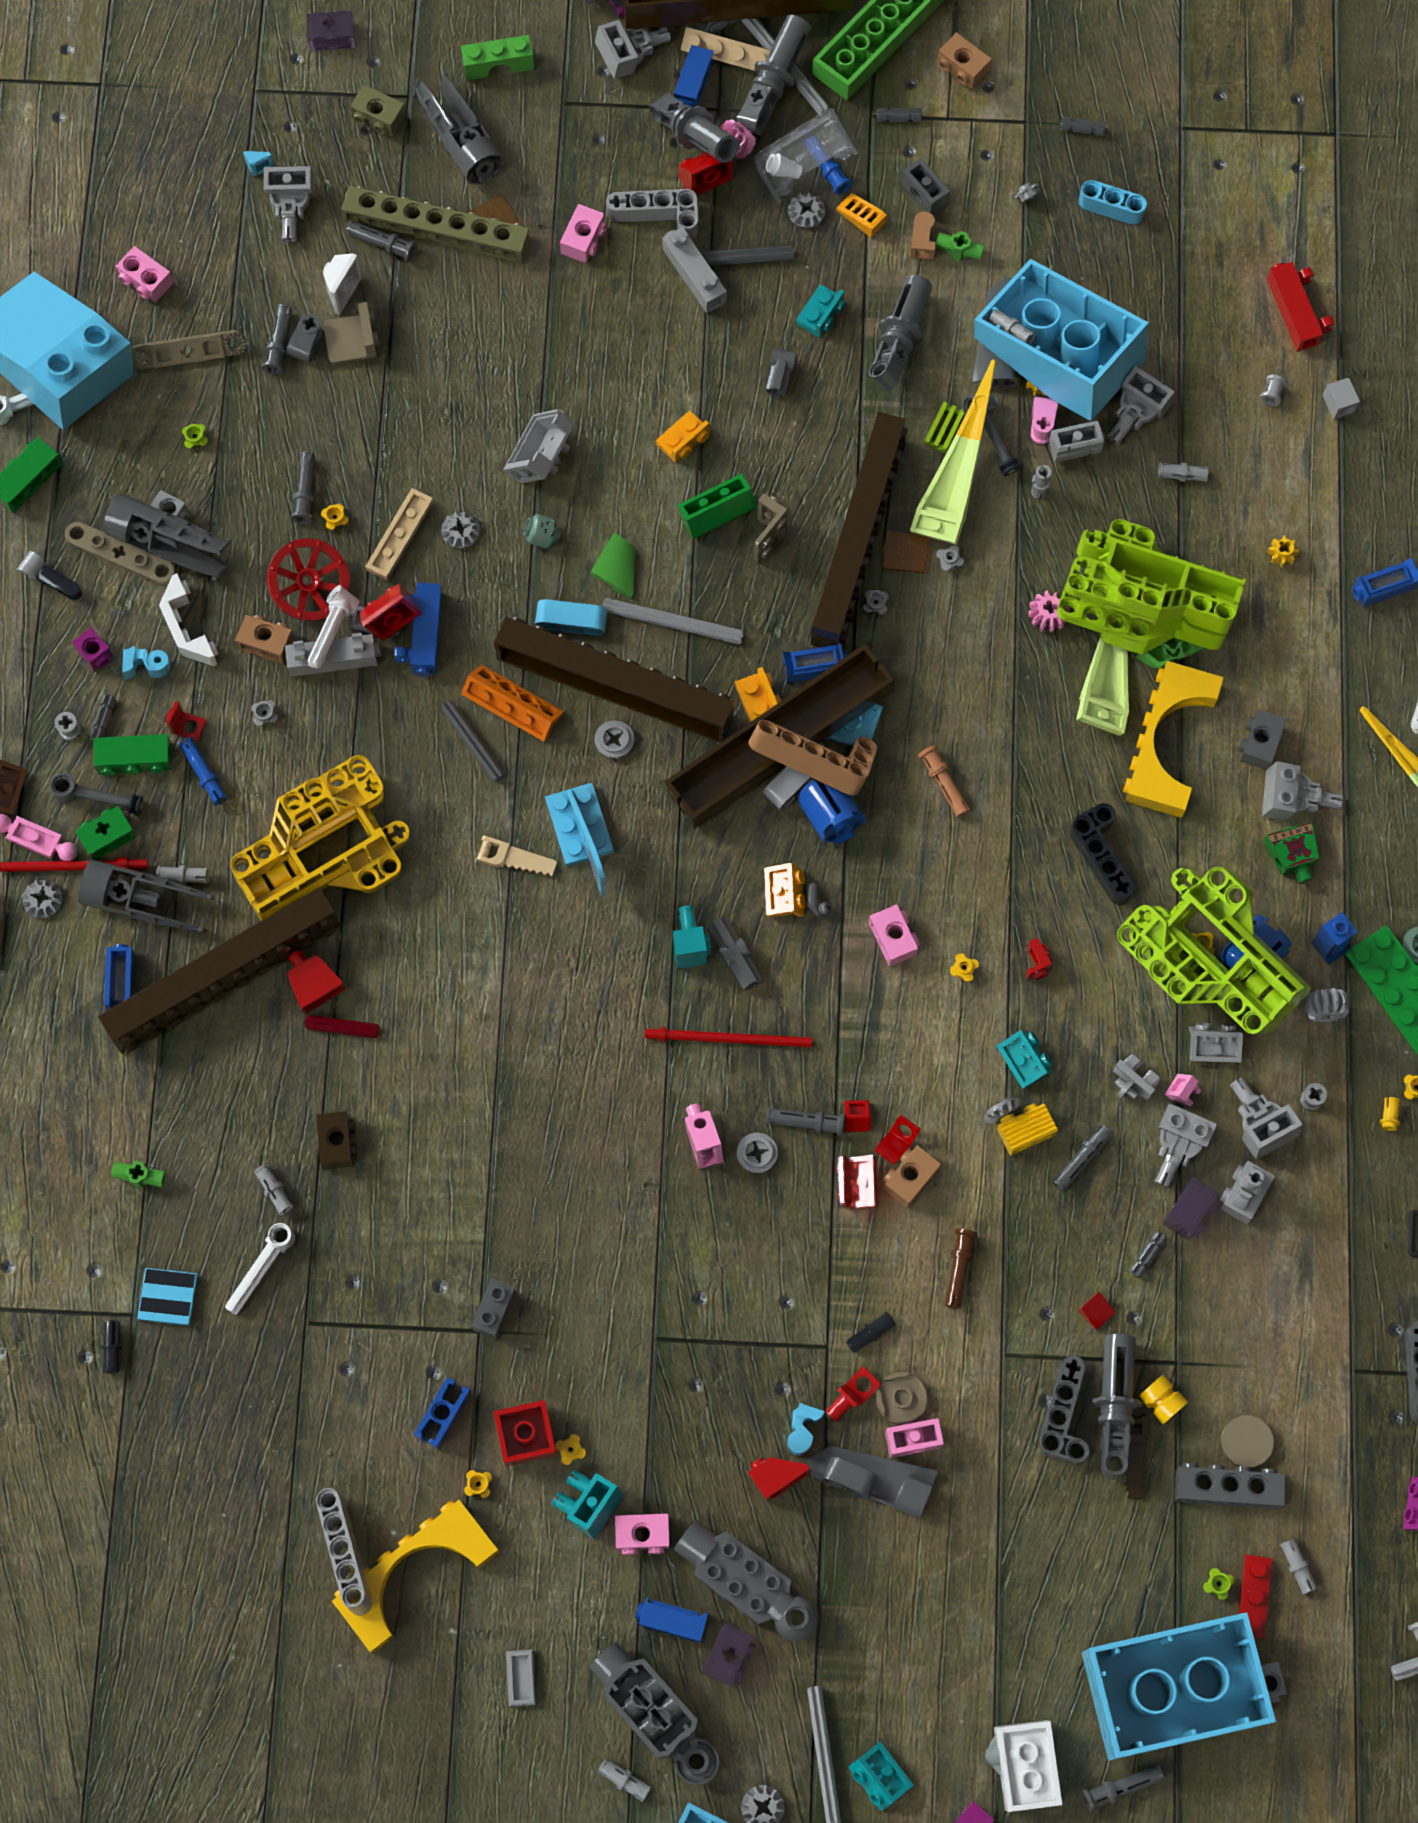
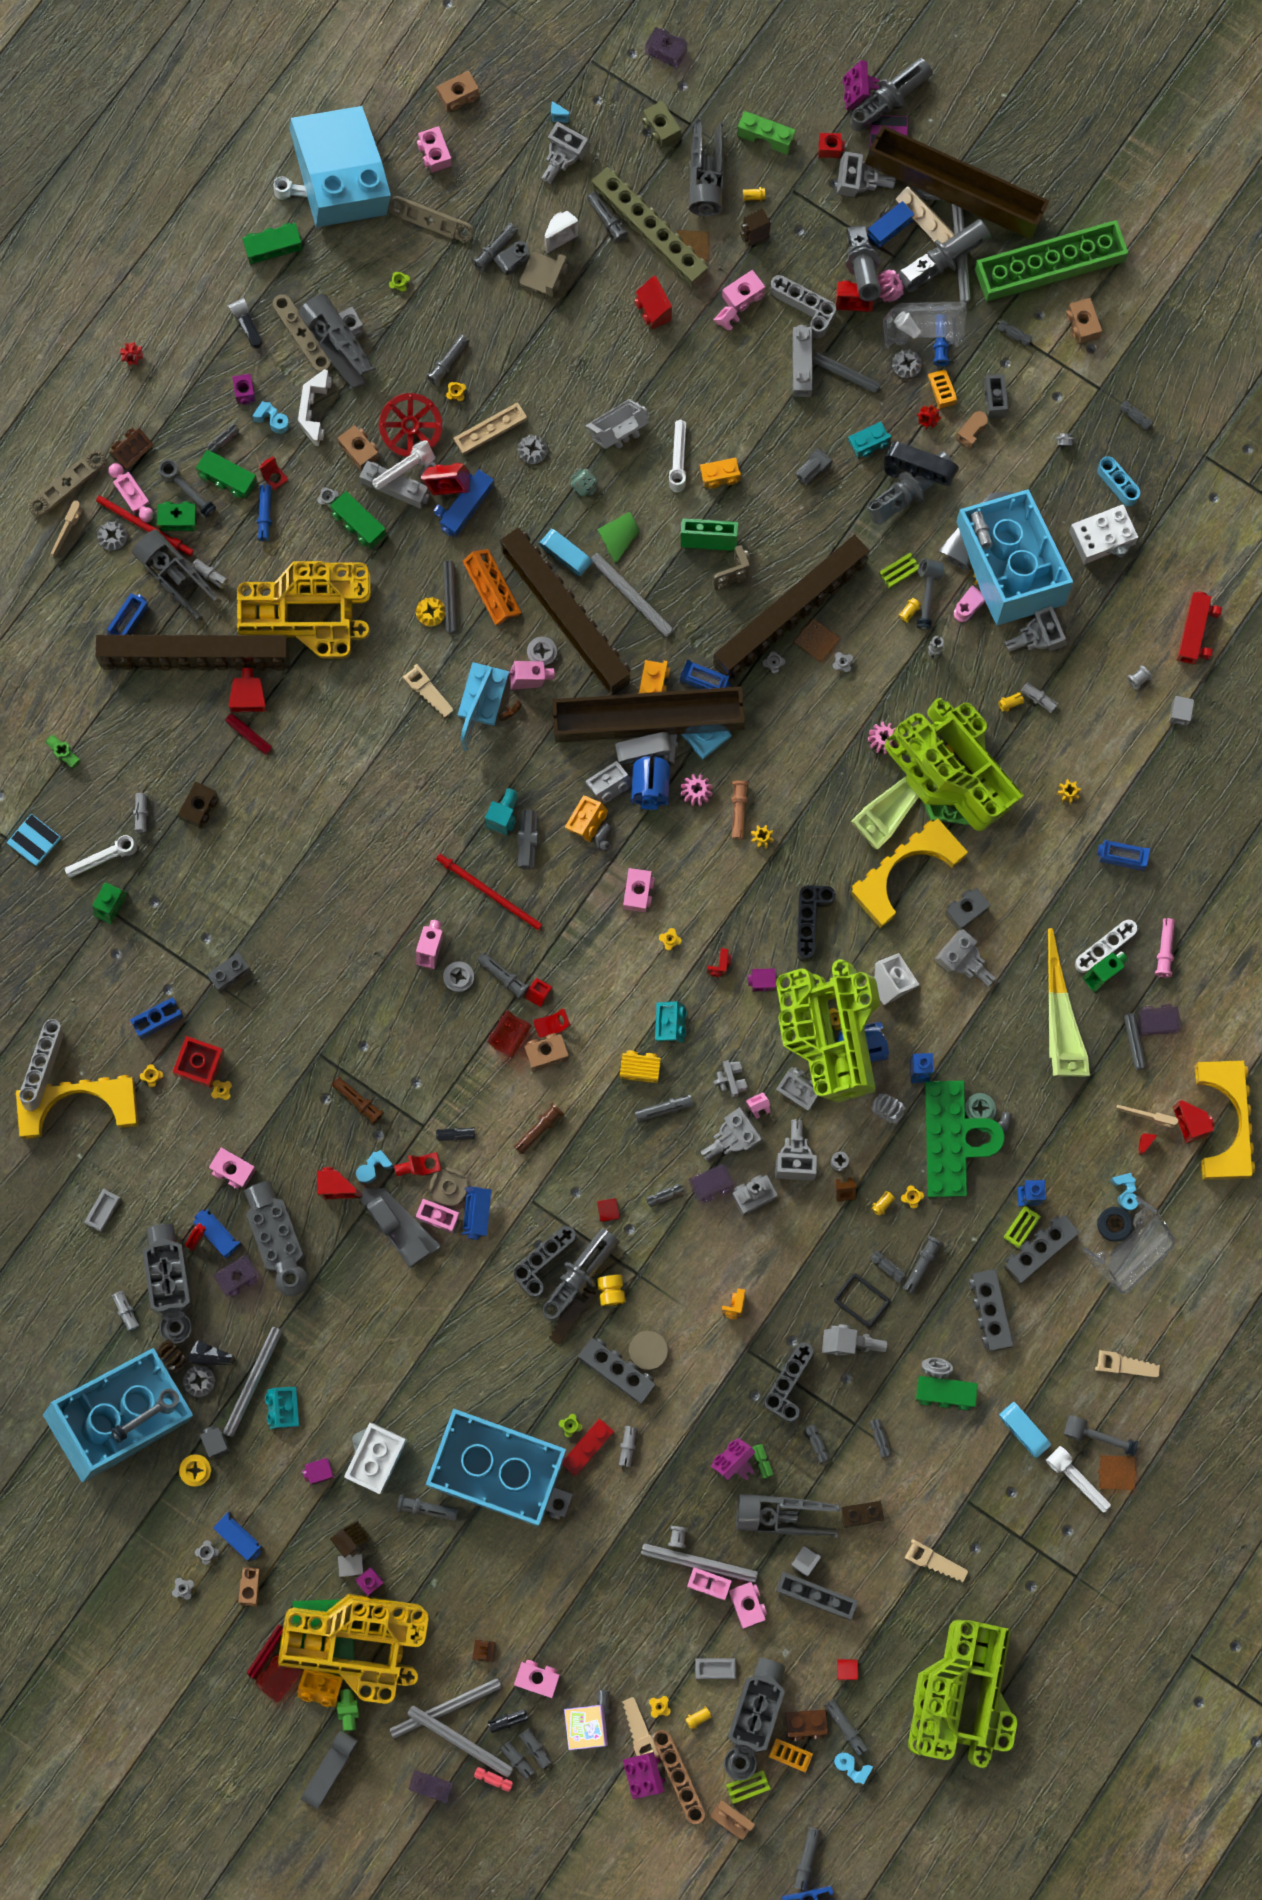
camera: 30 degrees right, 5 degrees up
light grey bush [55,712,81,741] -> none
teal brick [552,1469,624,1540] -> none
medium nougat beam [749,720,877,796] -> none
yellowish green plate [910,359,996,545] -> none
bright green axle [935,231,985,261] -> none
light grey gear [984,1096,1022,1123] -> none
light grey brick [1049,420,1104,463] -> none
green torso [1263,821,1319,884] -> none
none -> green torso [92,882,128,924]
none -> dark brown gear [156,1339,189,1373]
none -> red axle [185,1223,206,1250]
none -> black slope [188,1341,236,1365]
none -> green brick [330,491,387,549]
none -> reddish brown pin [332,1076,384,1125]
none -> yellow gear [416,597,446,627]
none -> medium nougat brick [436,70,479,112]
none -> blue window [461,1186,492,1240]
none -> reddish brown piece [498,700,522,721]
none -> bright pink torso [509,661,555,690]
none -> light grey bracket [585,761,632,804]
none -> red slope [634,275,672,330]
none -> white axle [669,420,686,492]
none -> bright pink gear [681,774,713,806]
none -> bright pink tile [714,306,740,331]
none -> light orange bracket [722,1288,746,1320]
none -> dark brown brick [740,209,771,246]
none -> yellow pin [743,187,766,202]
none -> magenta brick [748,969,776,992]
none -> yellow gear [751,825,774,849]
none -> red brick [818,133,845,158]
none -> reddish brown tile [835,1178,856,1202]
none -> white slope [874,953,919,1005]
none -> black beam [884,441,959,486]
none -> yellow pin [898,598,921,623]
none -> red gear [917,404,941,429]
none -> yellow pin [998,692,1024,712]
none -> white piece [1069,505,1138,564]

